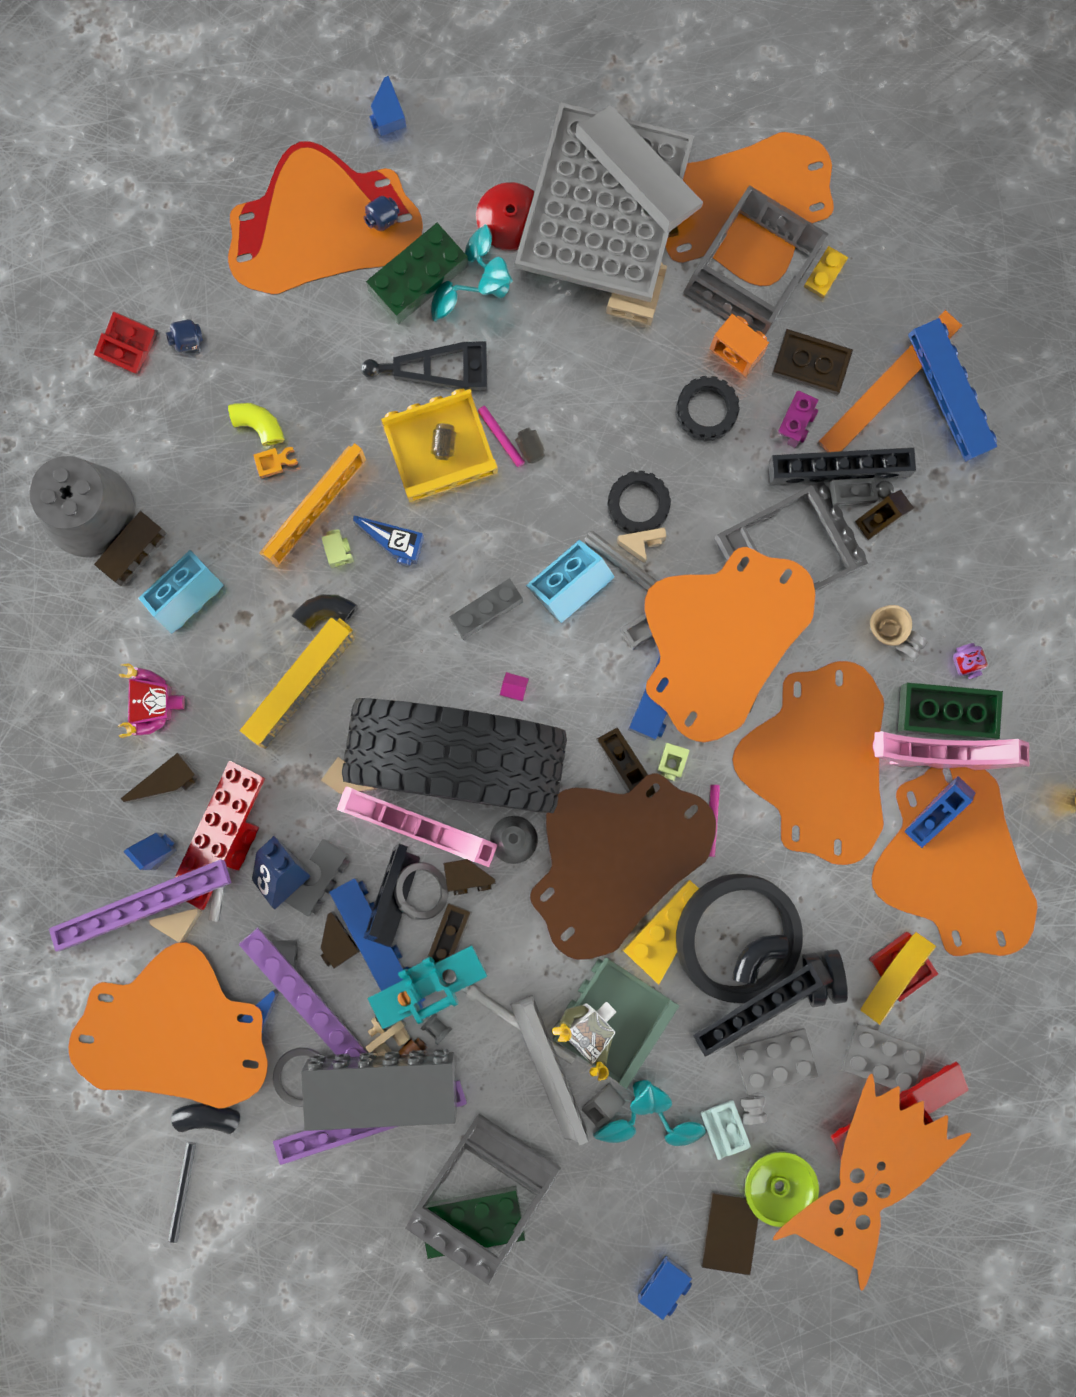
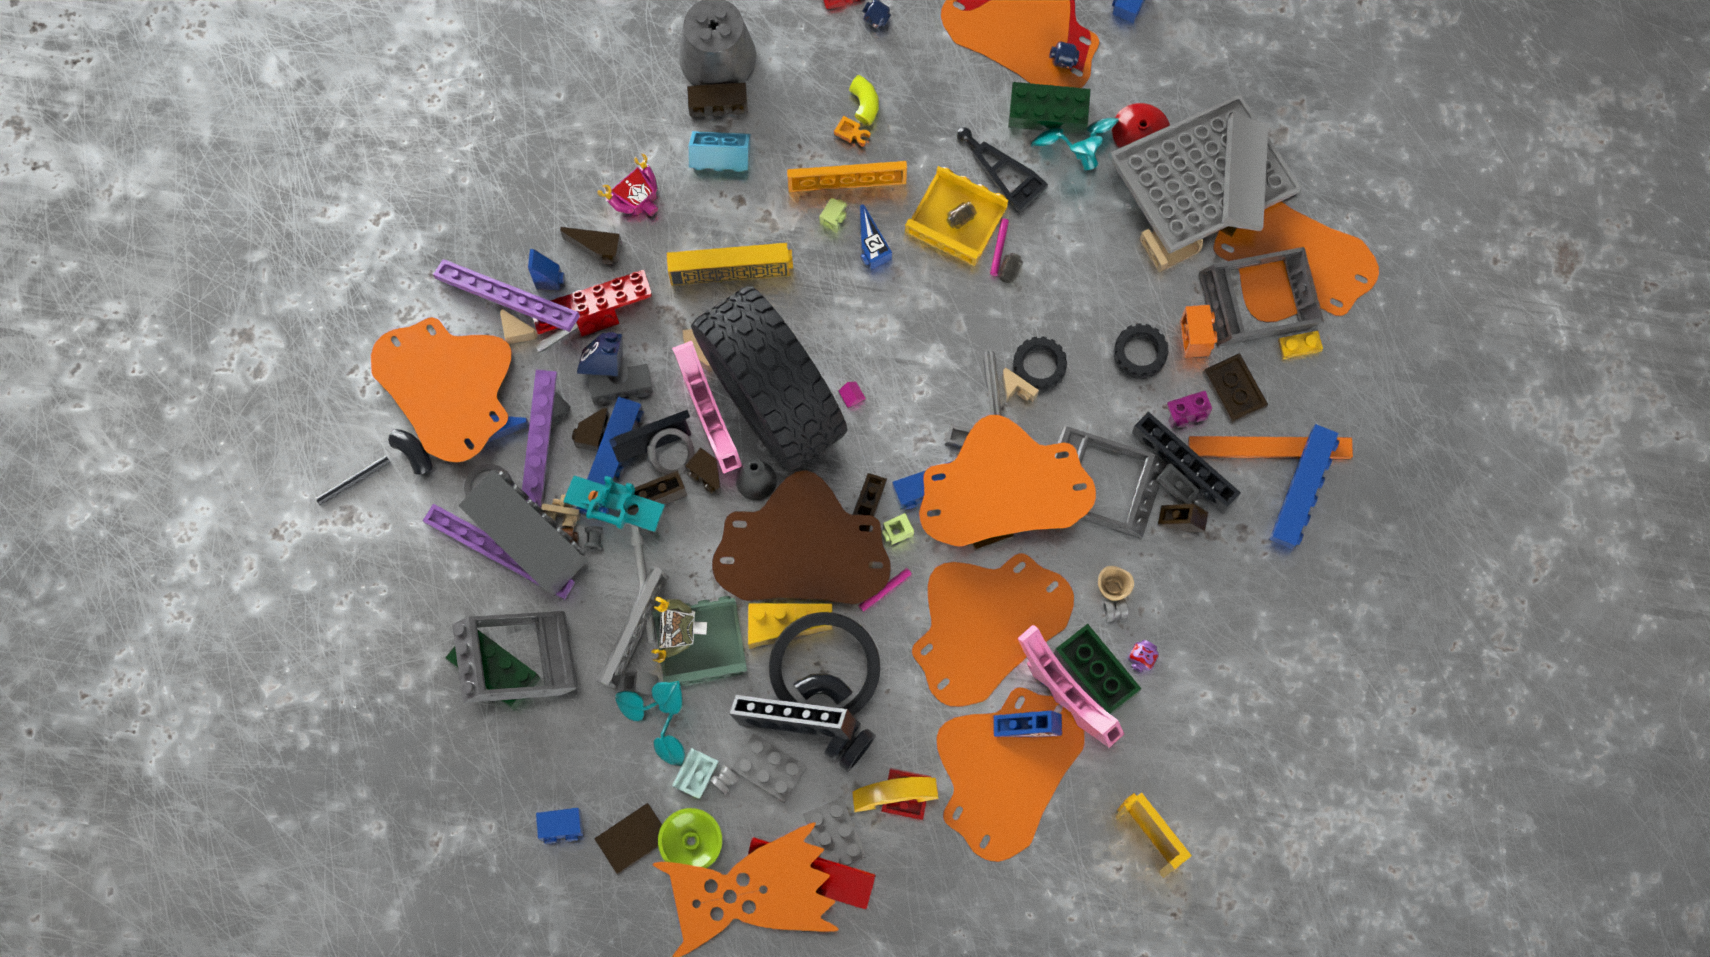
camera: 50 degrees right, 10 degrees down
black cylinder [292,594,358,630] -> none
dark grey arch [449,578,523,640] -> none
medium azure slope [526,540,615,623] -> none

